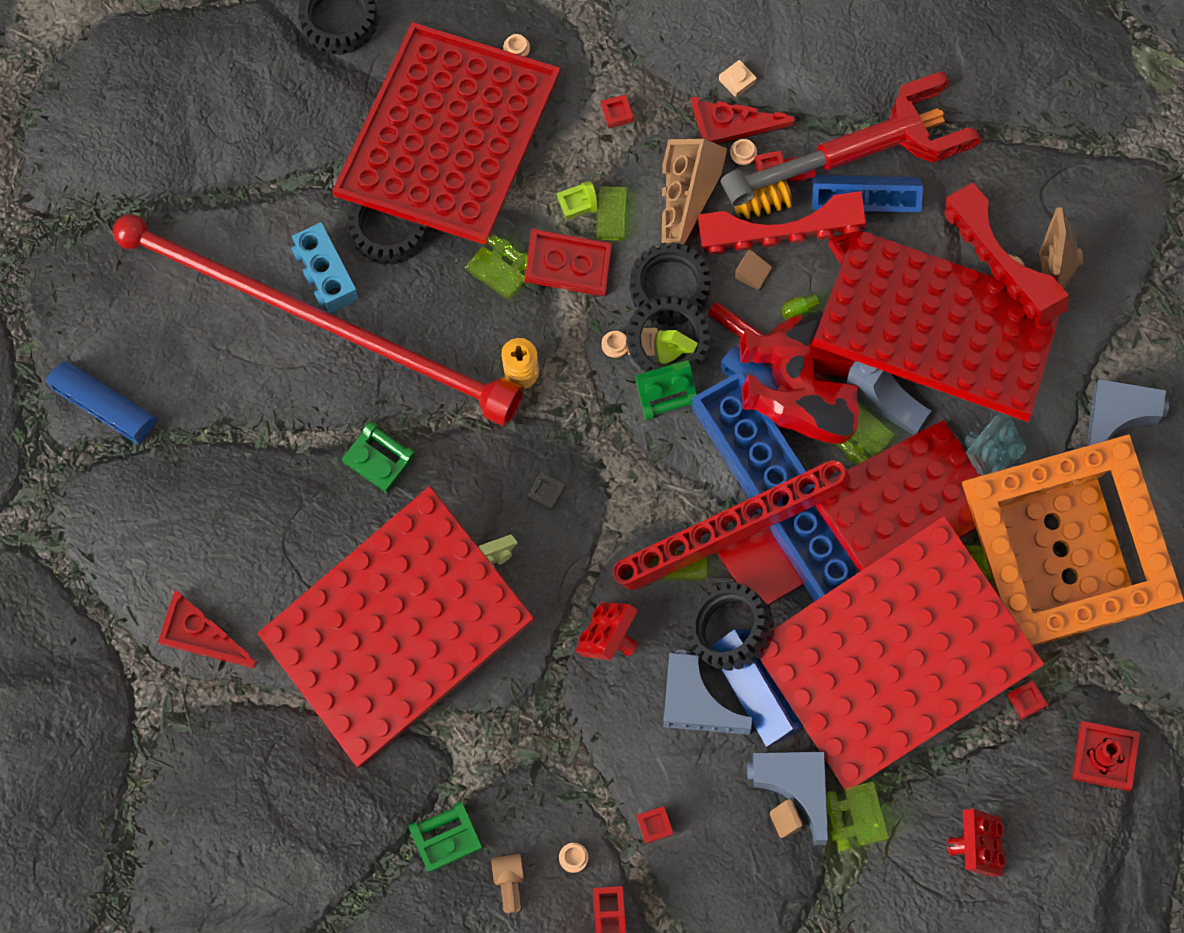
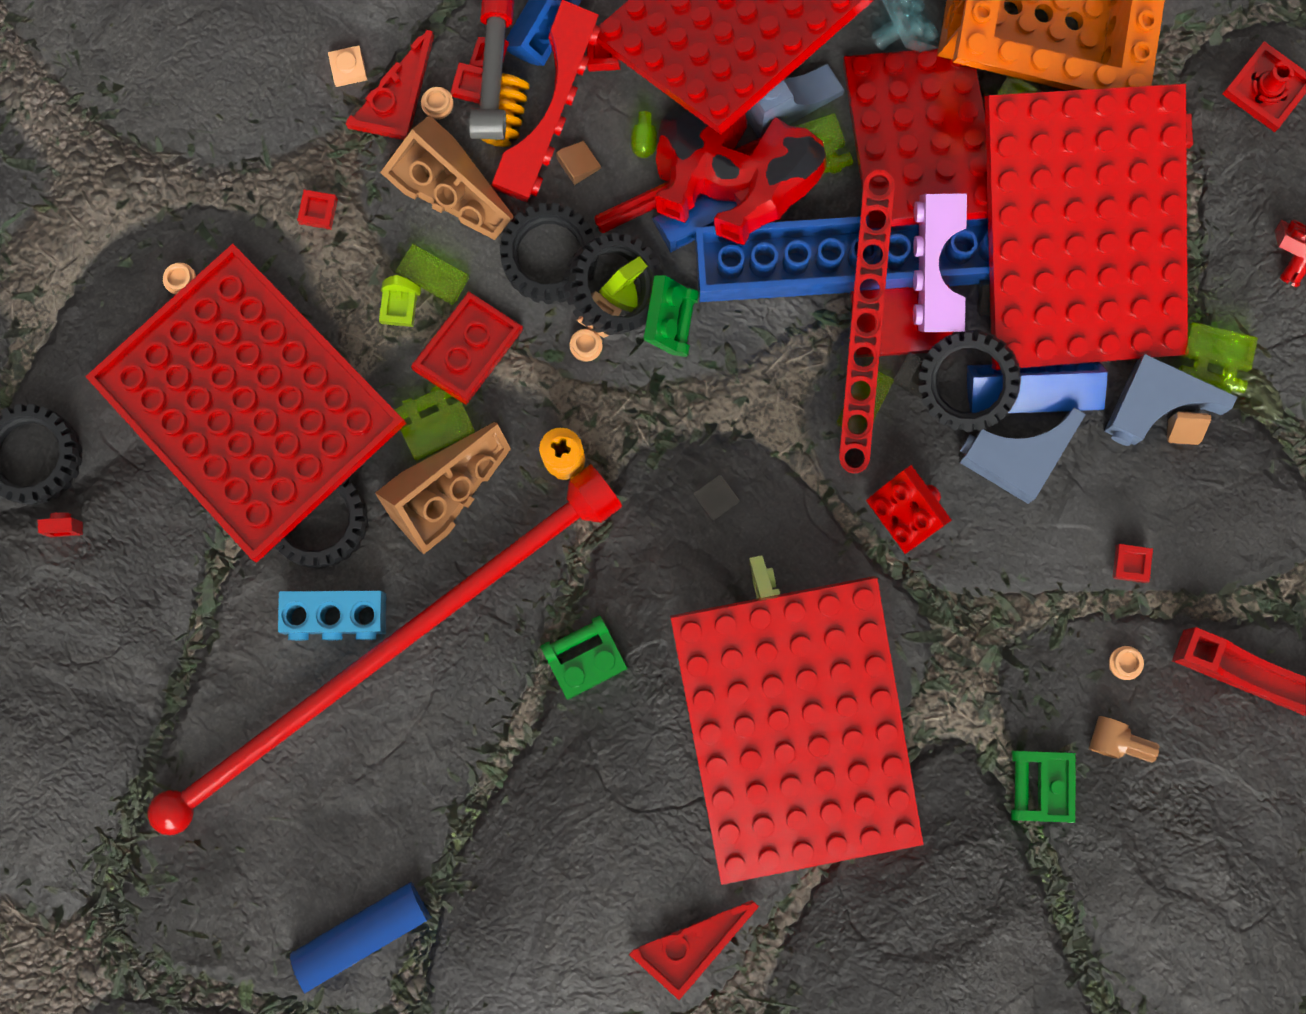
camera: 65 degrees left, 10 degrees up
none -> red plate [38,513,83,537]
none -> medium nougat wedge [375,422,511,554]
none -> lavender arch [913,194,967,332]

